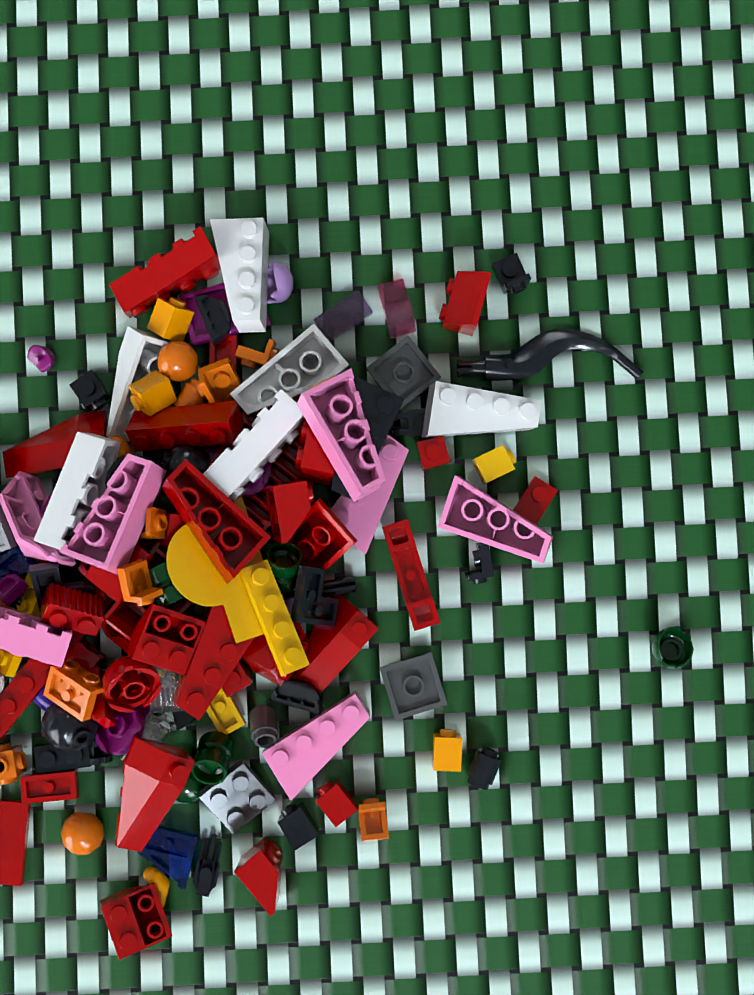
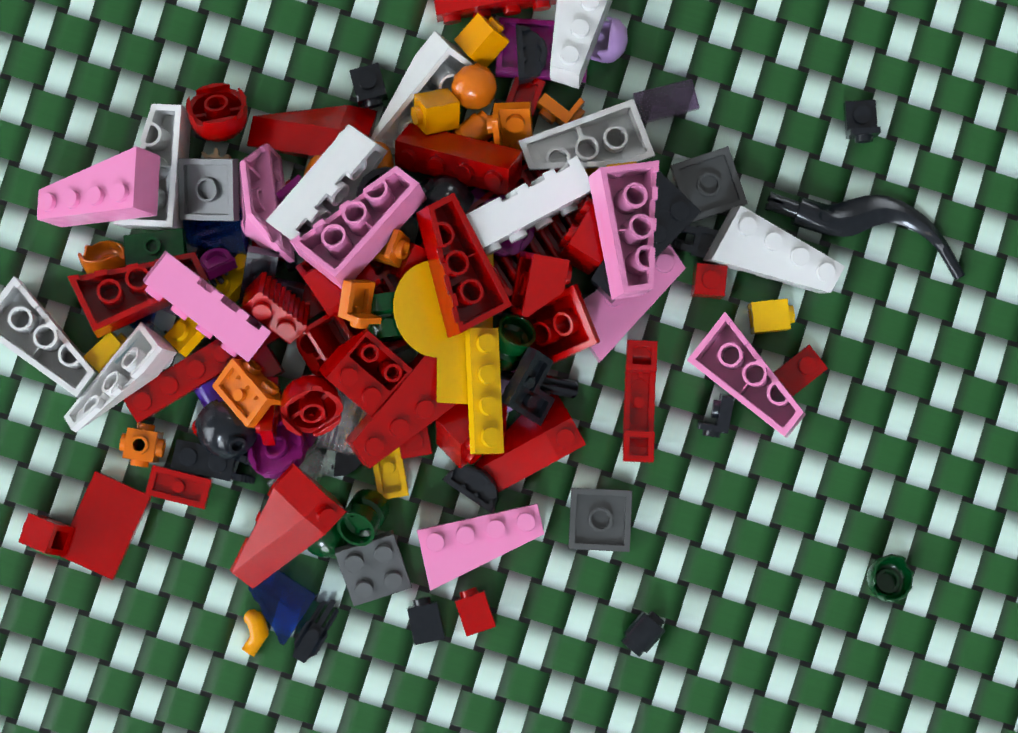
camera: 20 degrees right, 0 degrees up
magenta piece [27,345,56,373] -> none
orange hair [61,811,104,855] -> none
red slope [99,882,173,960] -> none
red slope [234,836,283,916] -> none
dark grey brick [249,705,279,748] -> none
orange bracket [357,798,389,842] -> none
clear pink slope [377,279,416,338] -> none
light orange brick [432,729,462,772] -> none
red slope [439,271,491,336] -> none

